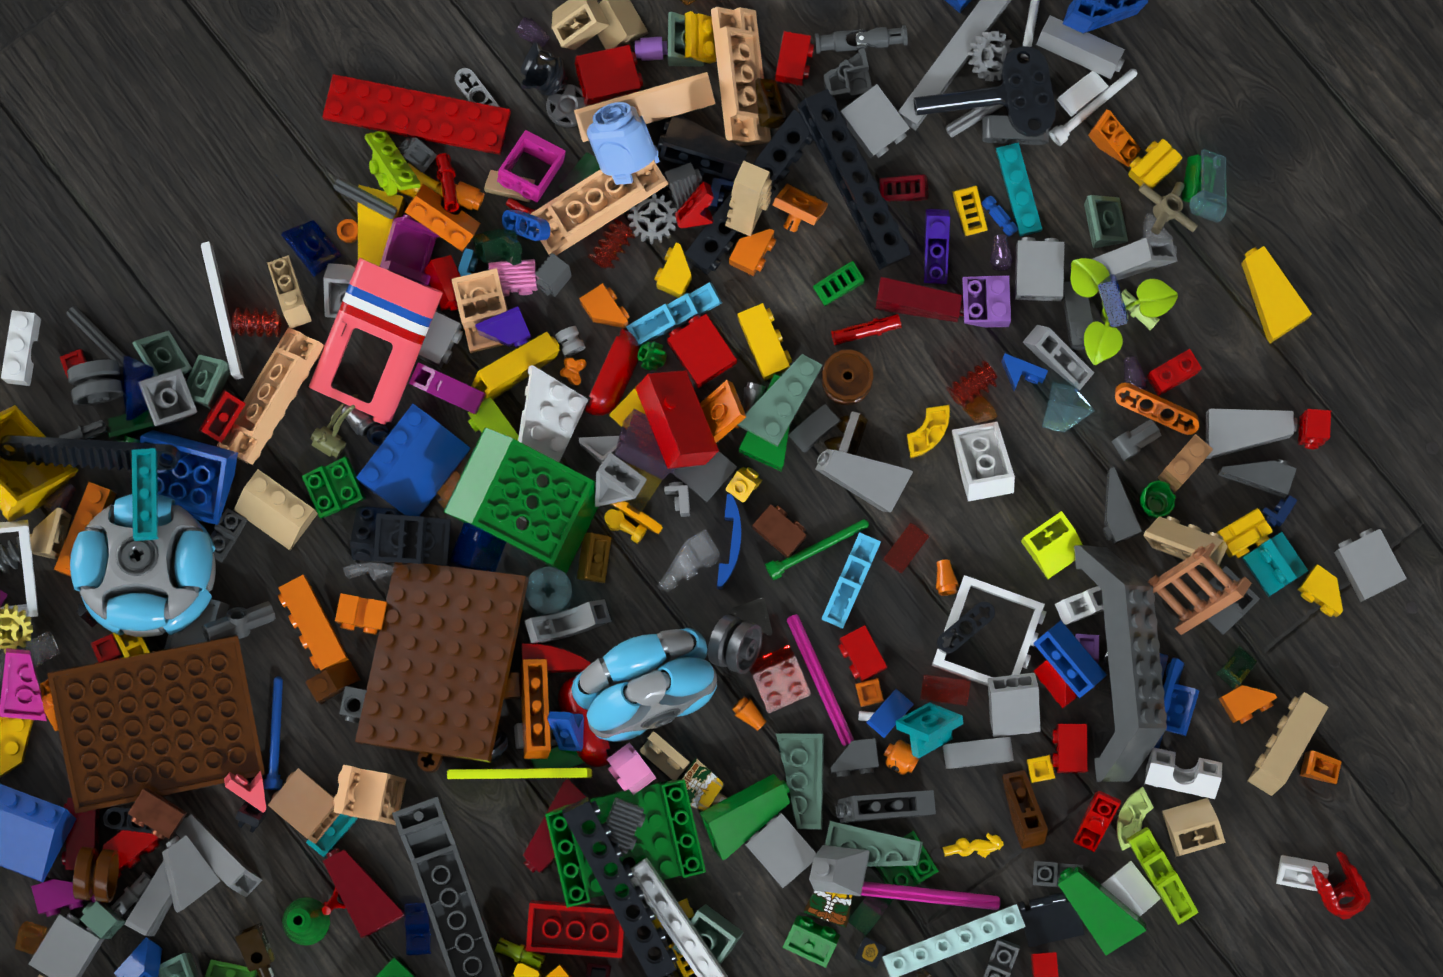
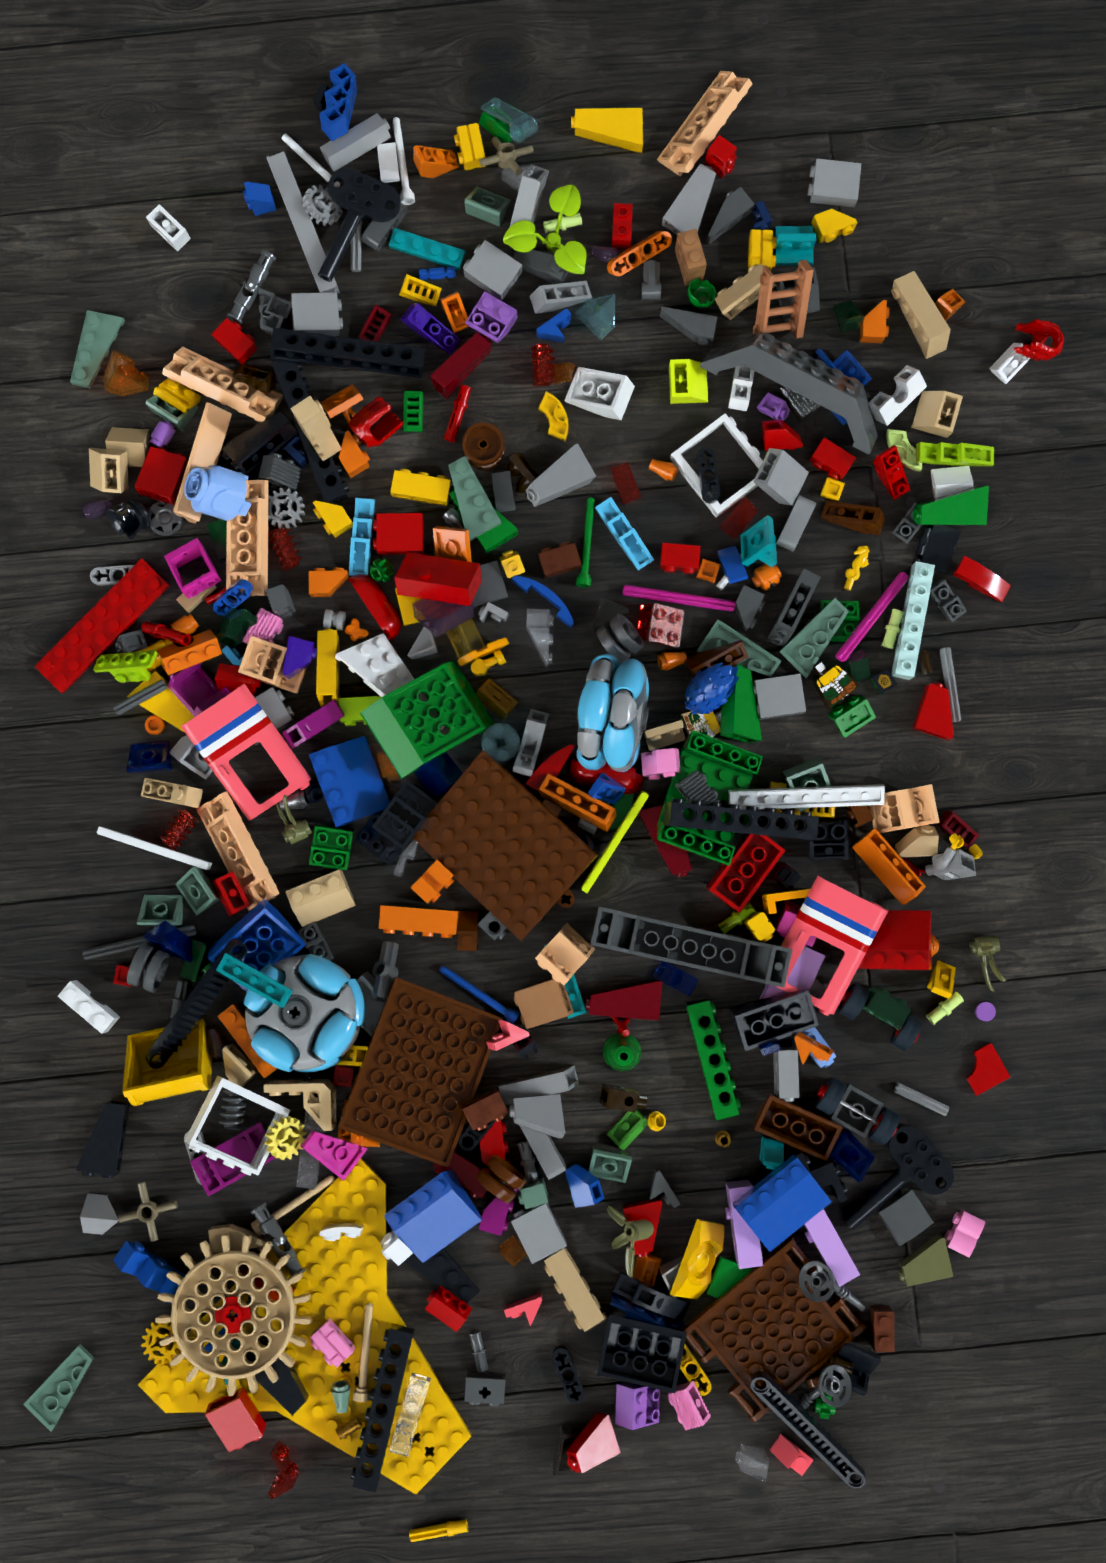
camera: 60 degrees left, 5 degrees up
light grey slope [138,369,197,426] -> none
light grey slope [595,452,647,507] -> none
red slope [675,181,714,228] -> none
light grey slope [809,845,870,896] -> none
clear purple cone [990,235,1013,271] -> none
blue brick [1033,620,1107,698] -> none
clear blue slope [1098,274,1128,327] -> none
none -> tan bracket [264,1079,337,1131]
none -> red piece [349,396,403,448]
none -> orange slope [441,291,469,333]
none -> light nougat slope [657,71,752,176]
none -> reddish brown slope [684,640,749,678]
none -> blue head [684,663,739,715]
none -> yellowish green pin [881,609,904,649]

